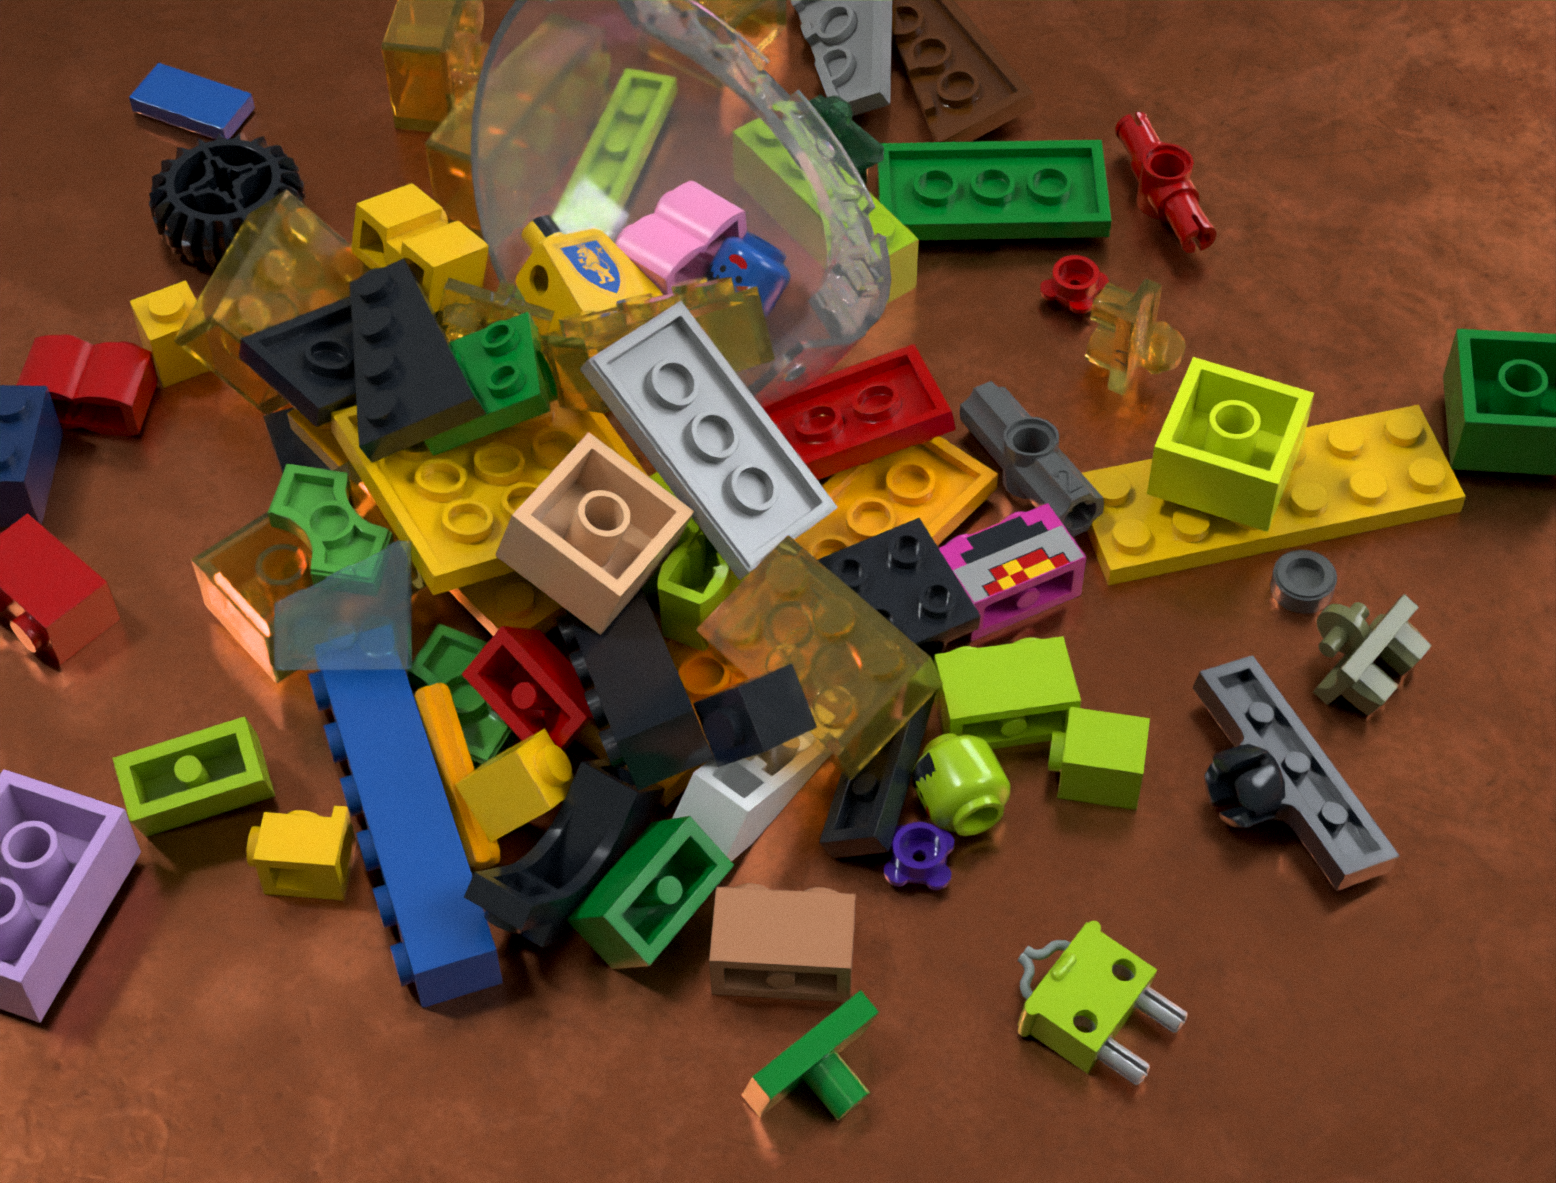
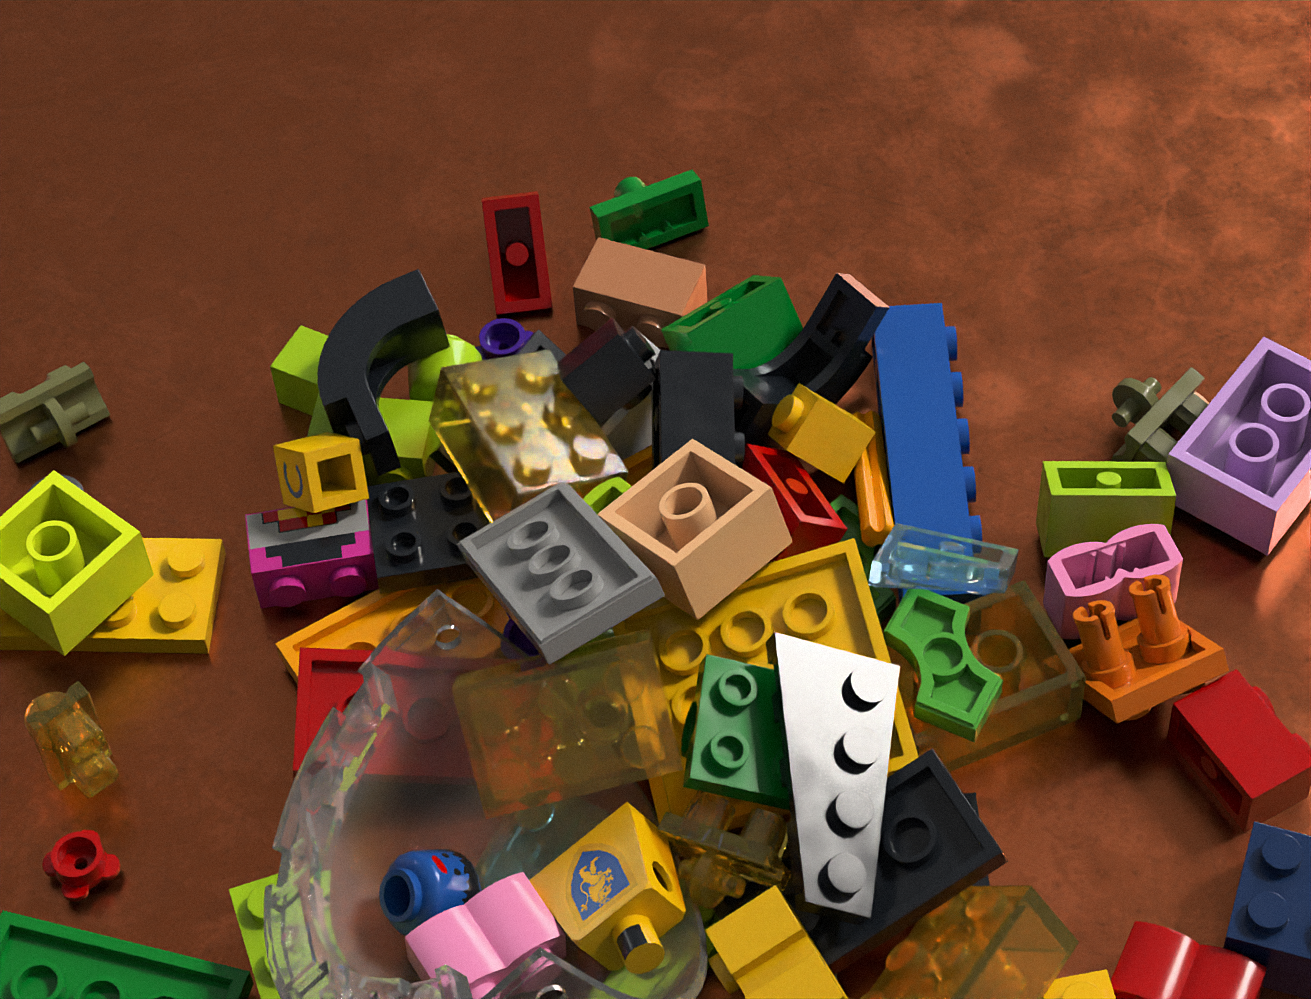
camera: 160 degrees left, 0 degrees up
yellow brick [247,806,357,900] -> none
dark grey piece [960,381,1104,537] -> none
lime piece [1017,921,1187,1085] -> none
black plate [1192,655,1400,891] -> none
none -> yellow brick [273,432,369,513]
none -> black arch [318,269,450,476]
none -> red slope [482,191,553,315]
none -> bright pink brick [1043,524,1183,639]
none -> orange plate [1051,574,1229,724]
none -> olive hips [1110,367,1209,465]

